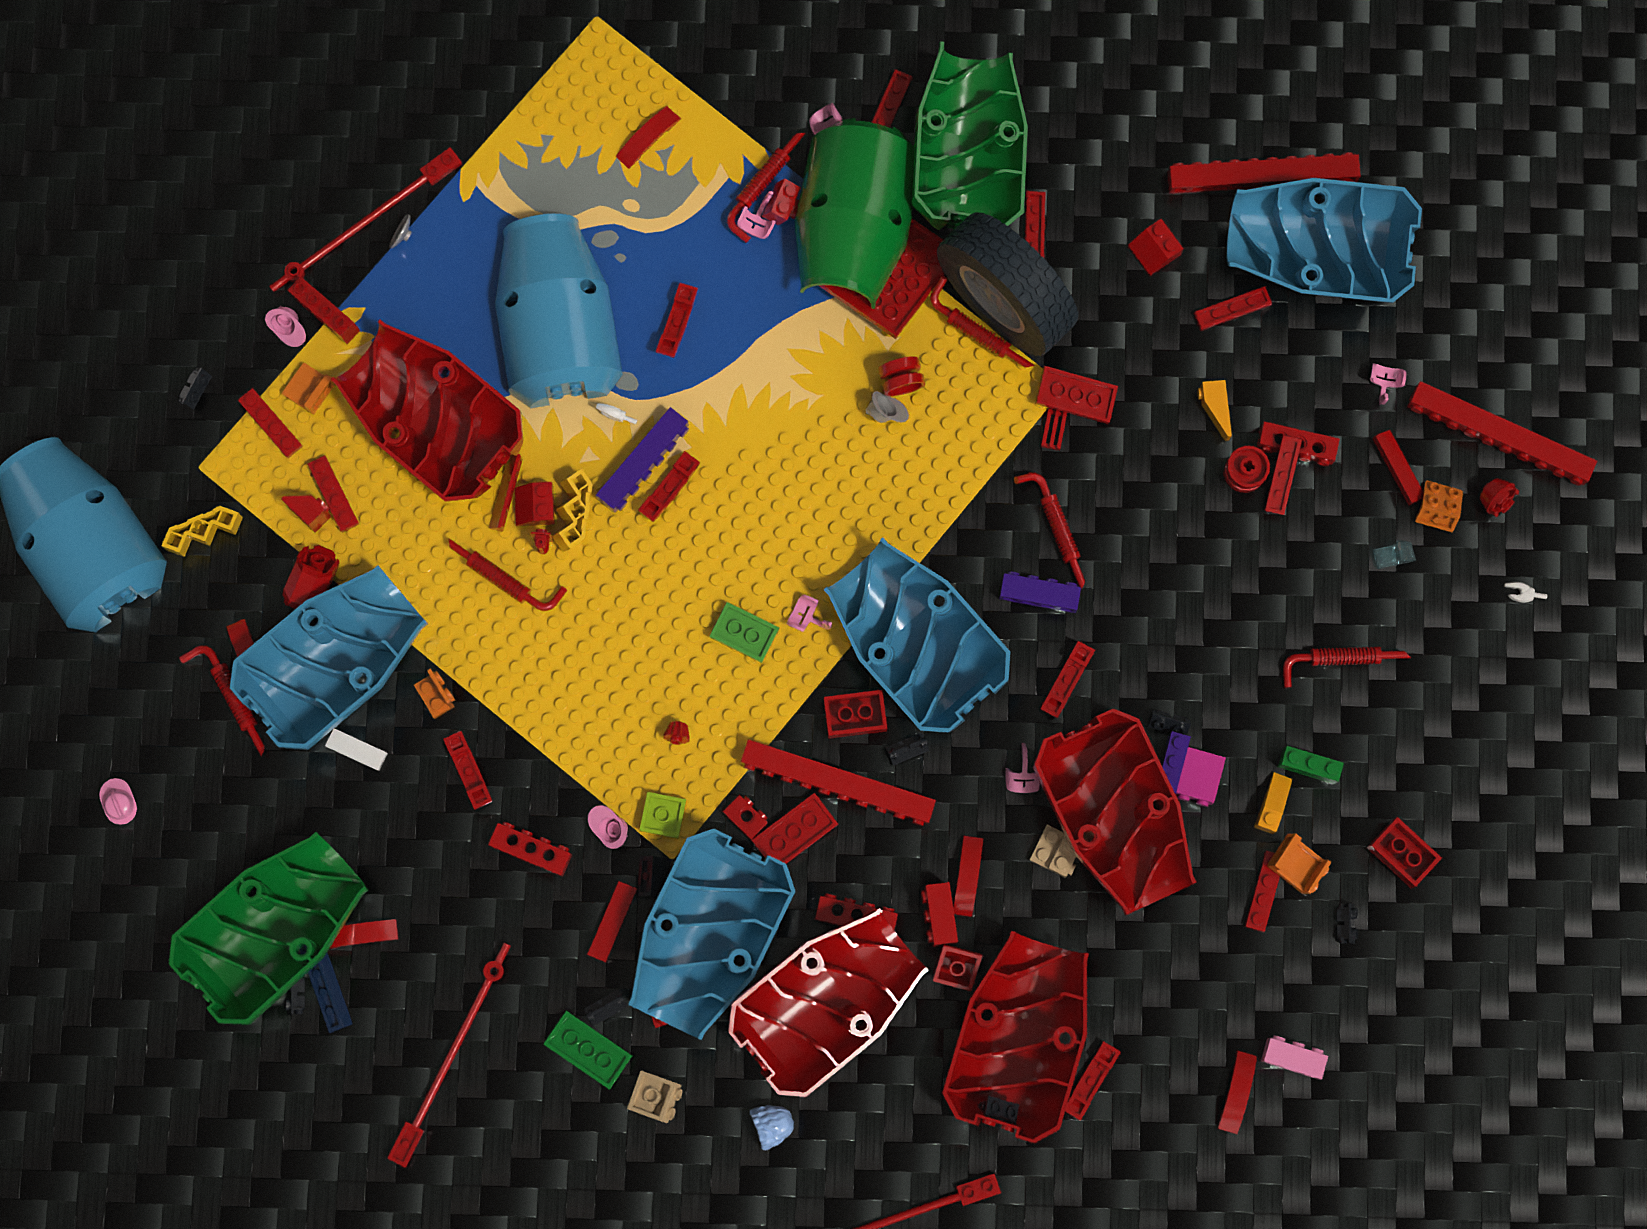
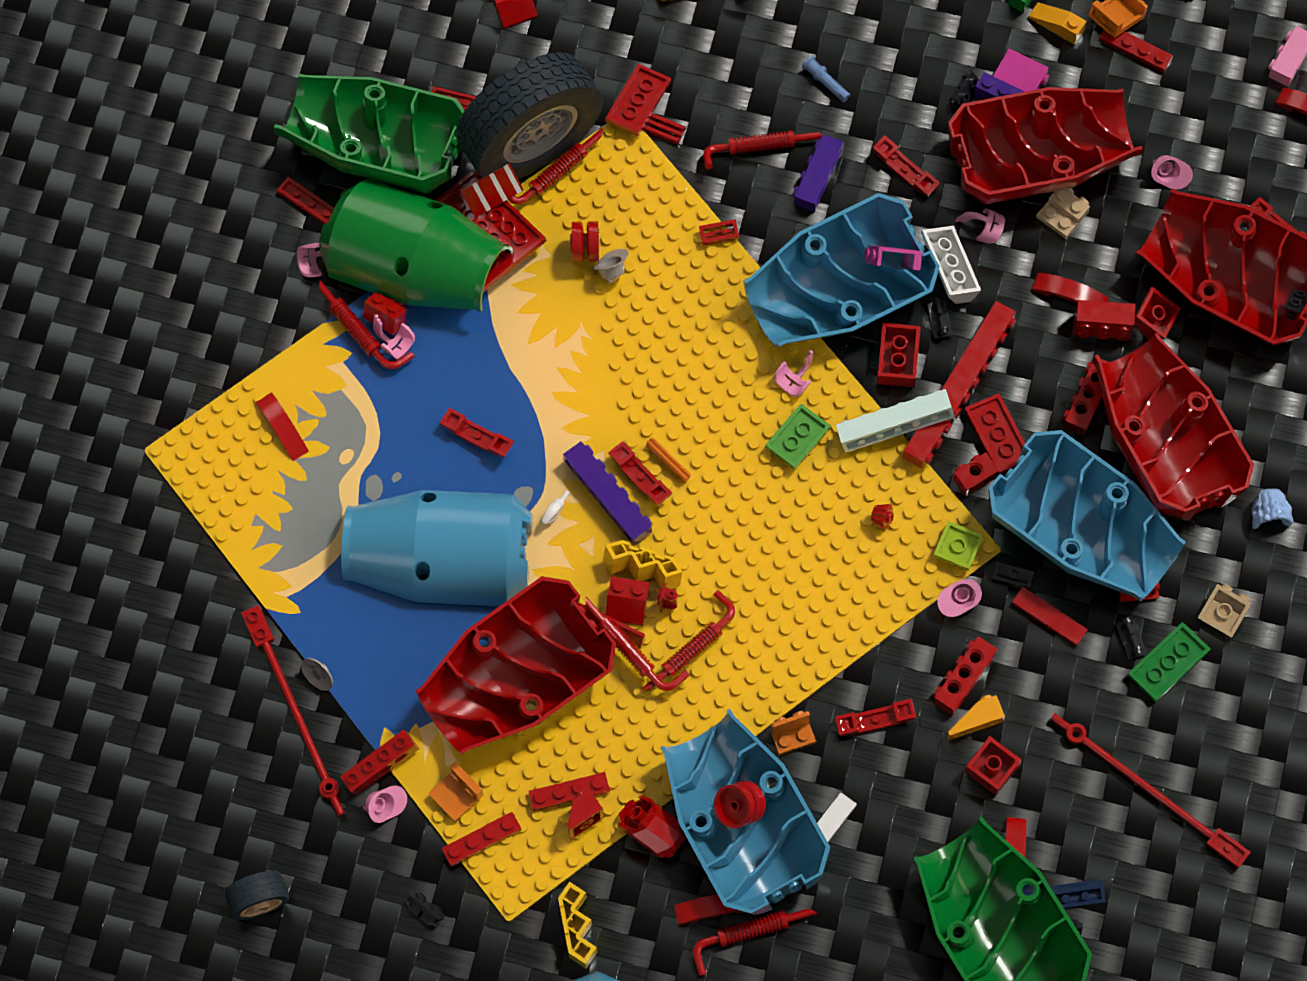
camera: 70 degrees left, 10 degrees down
none -> black wheel [225,871,289,920]
none -> red sticker [461,163,524,218]
none -> red piece [585,596,690,691]
none -> orange axle [646,438,691,482]
none -> red tile [699,219,739,246]
none -> red wheel [714,781,766,829]
none -> medium blue pin [802,56,851,103]
none -> light aqua brick [836,389,955,453]
none -> dark pink panel [864,244,922,270]
none -> white slope [921,226,981,304]
none -> light orange slope [947,695,1005,741]
none -> red brick [965,736,1022,796]
none -> bright pink piece [1151,155,1193,190]

